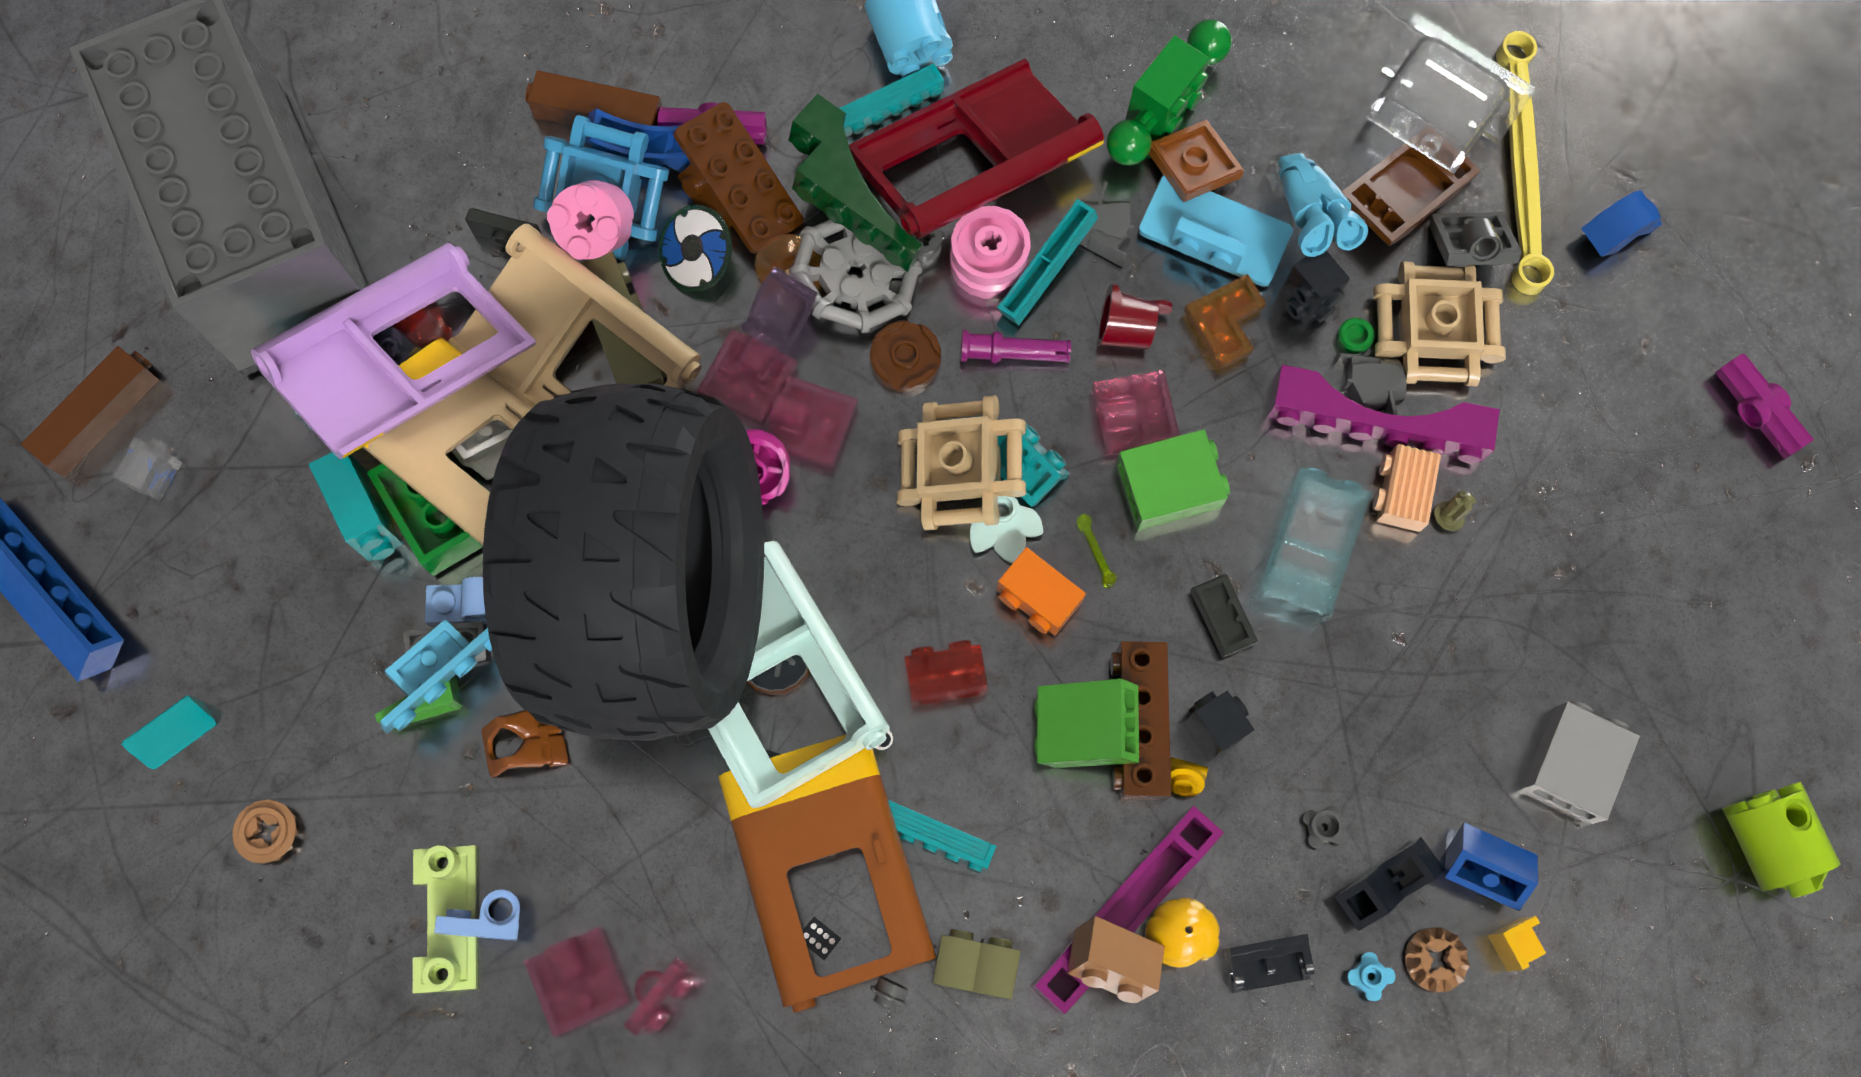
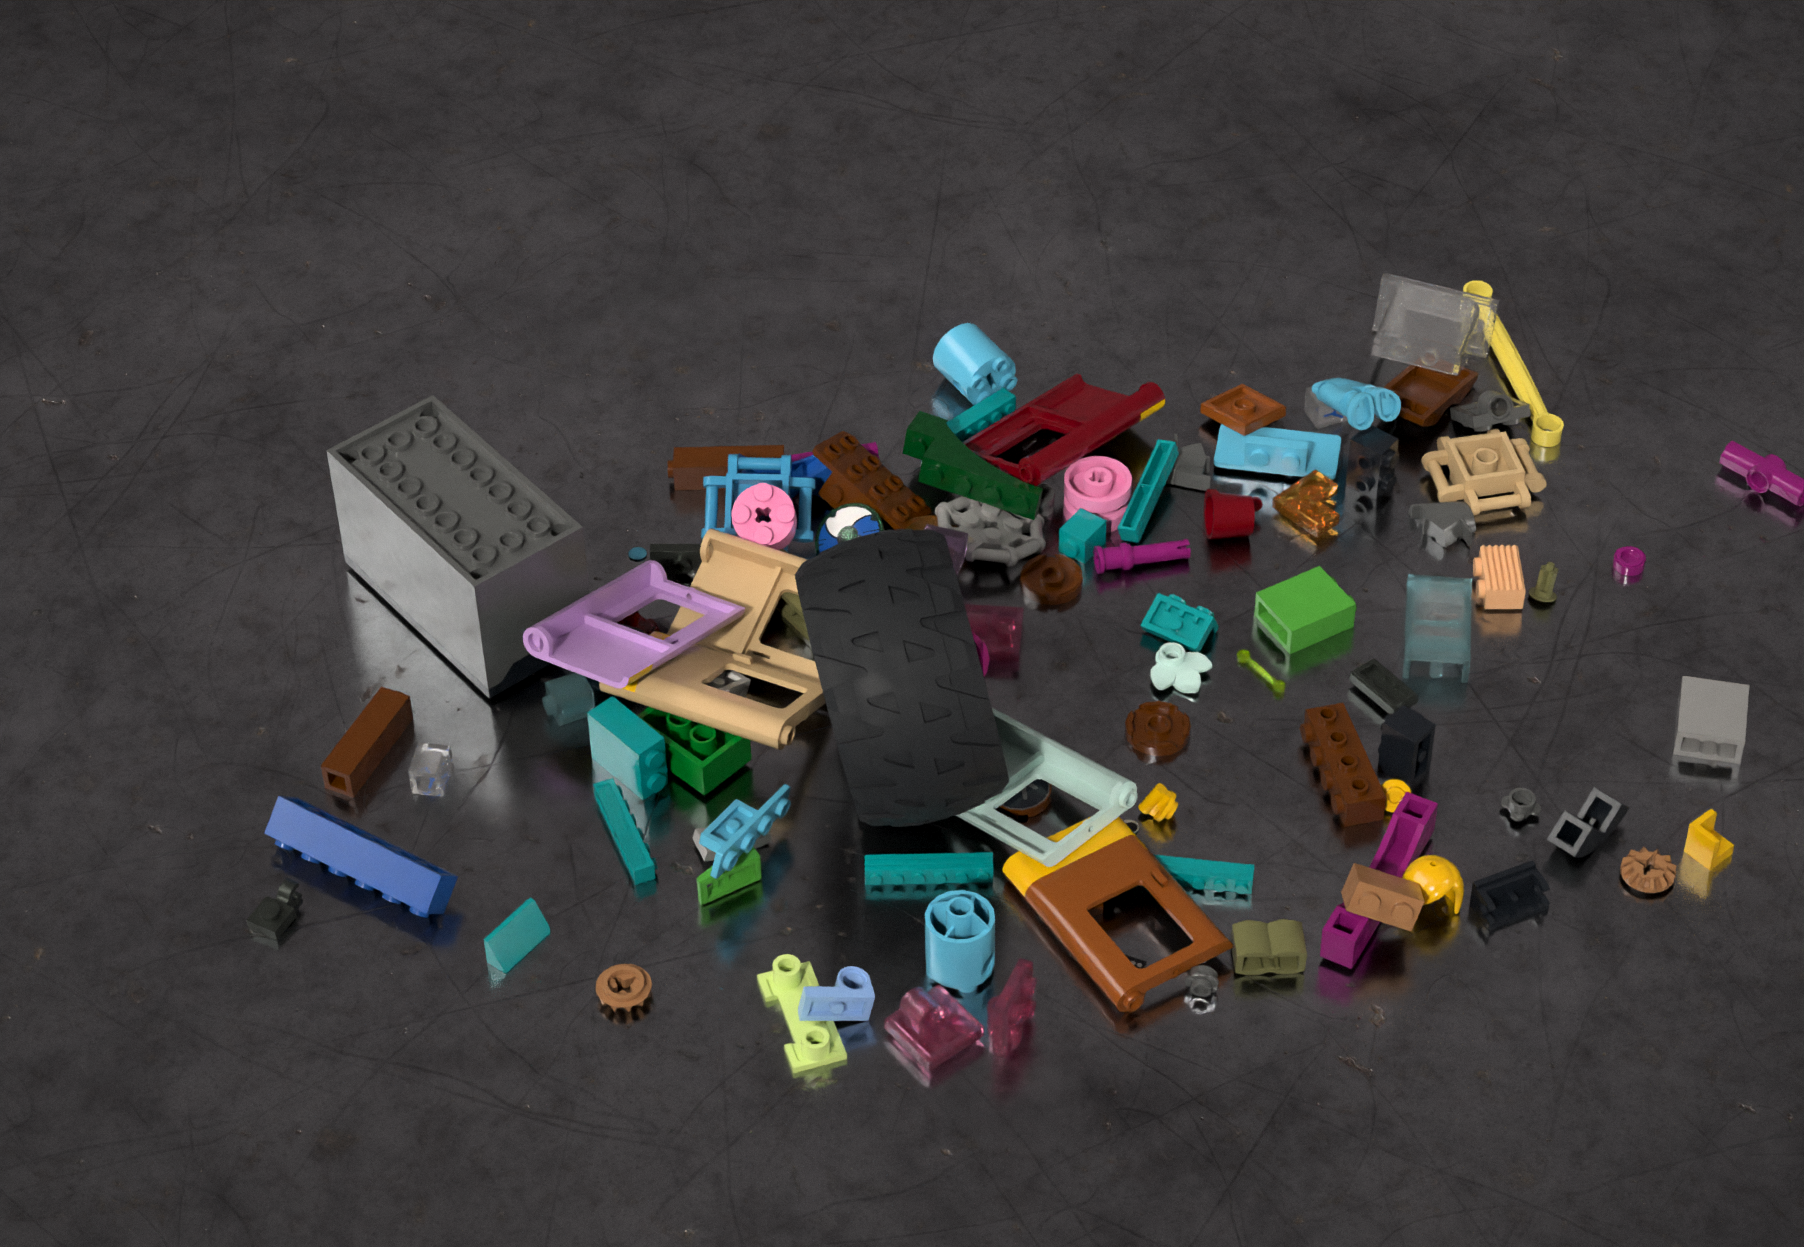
camera: 10 degrees left, 30 degrees down
light blue plate [425,577,487,626] -> none
dark orange piece [481,710,569,777] -> none
tan brick [896,395,1026,531] -> none
clear red brick [904,640,988,707] -> none
orange brick [996,547,1087,636] -> none
bright green brick [1034,679,1139,768] -> none
clear pink plate [1092,370,1180,455] -> none
green brick [1106,19,1232,166] -> none
magenta arch [1267,364,1500,463] -> none
green tile [1336,317,1375,355] -> none
medium azure plate [1347,952,1395,1001] -> none
blue brick [1445,822,1538,911] -> none
blue brick [1581,190,1663,257] -> none
none -> teal piece [593,778,658,885]
none -> medium azure sticker [628,547,647,560]
none -> teal piece [865,852,993,885]
none -> medium azure cylinder [925,890,995,993]
none -> teal brick [1059,508,1107,564]
none -> reddish brown tile [1125,701,1191,756]
none -> yellow plate [1138,783,1178,822]
none -> magenta tile [1613,546,1646,576]

